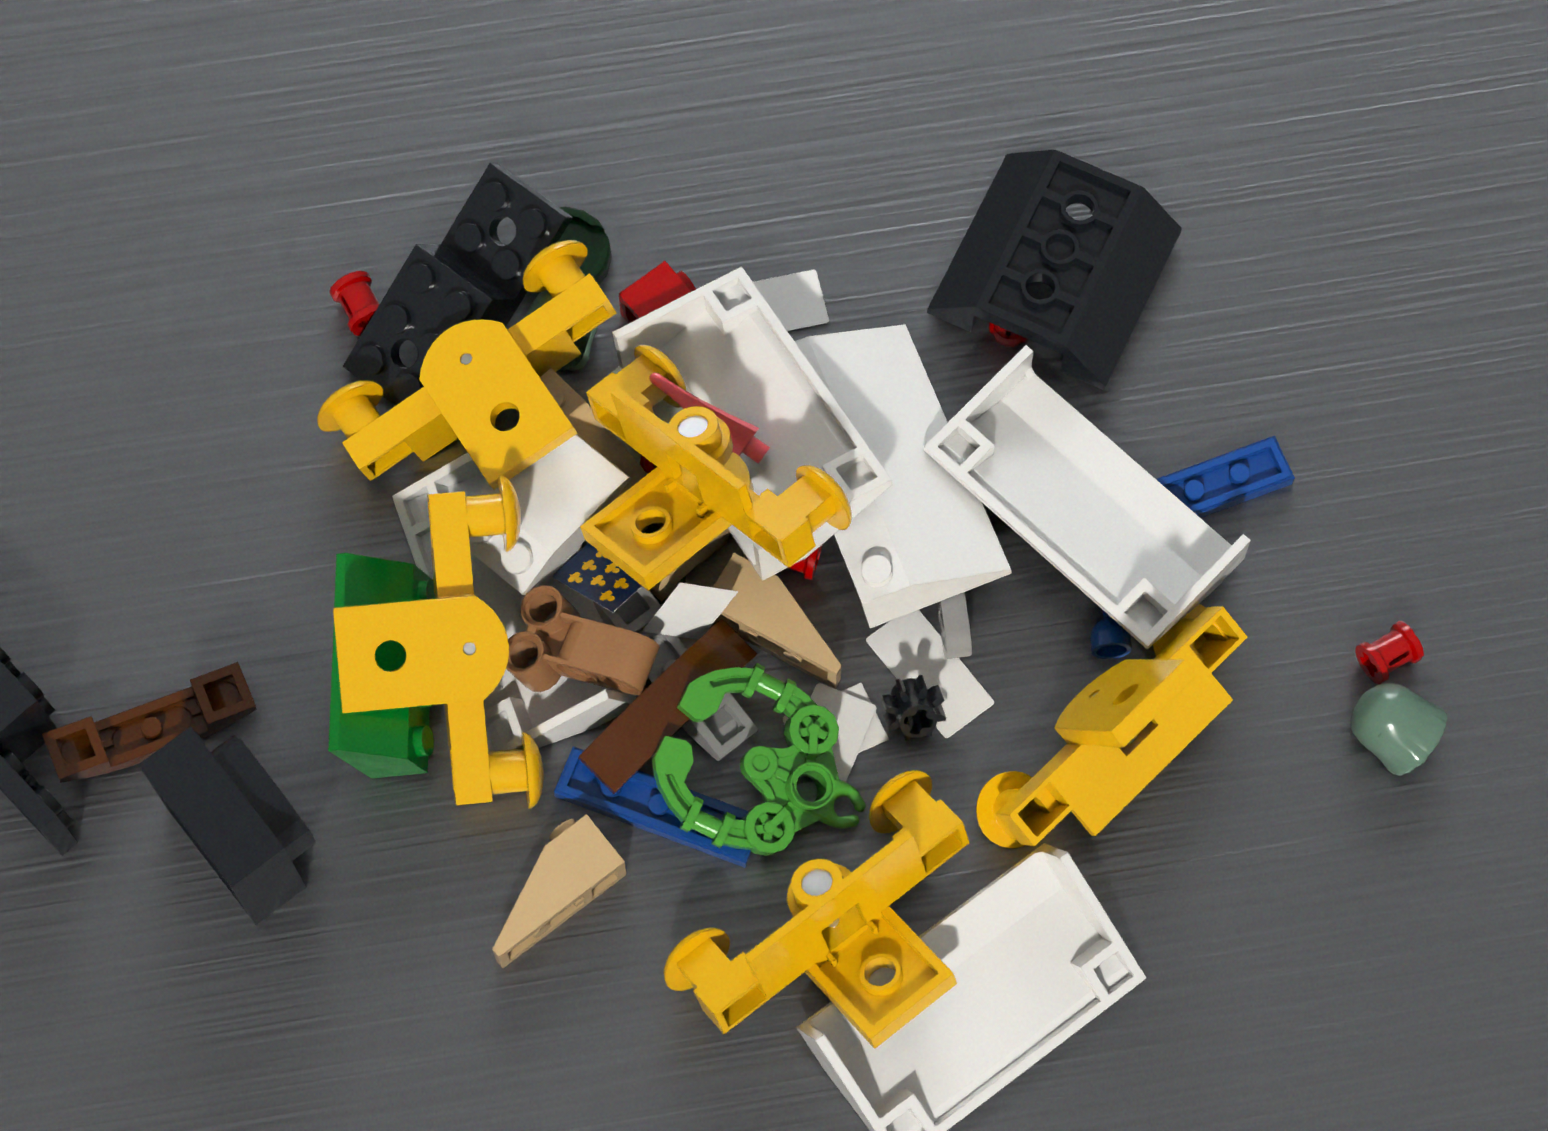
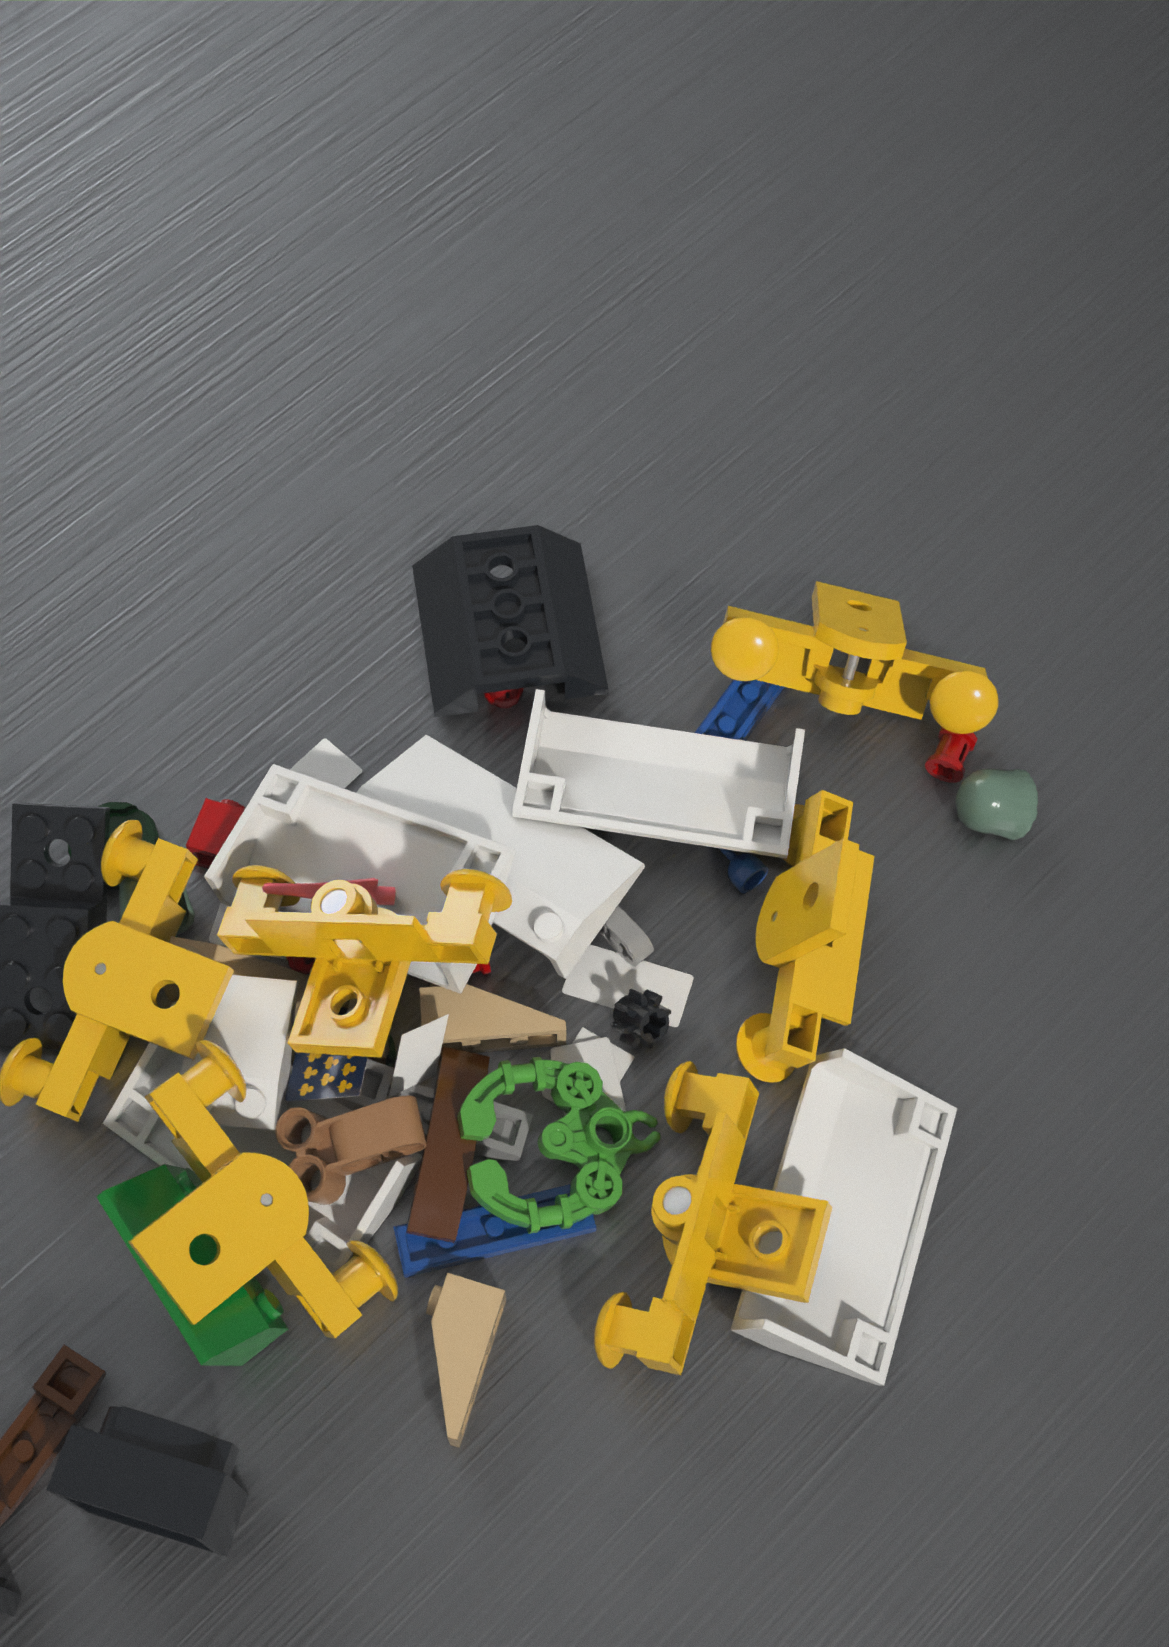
camera: 35 degrees left, 5 degrees down
none -> yellow piece [711,581,999,734]

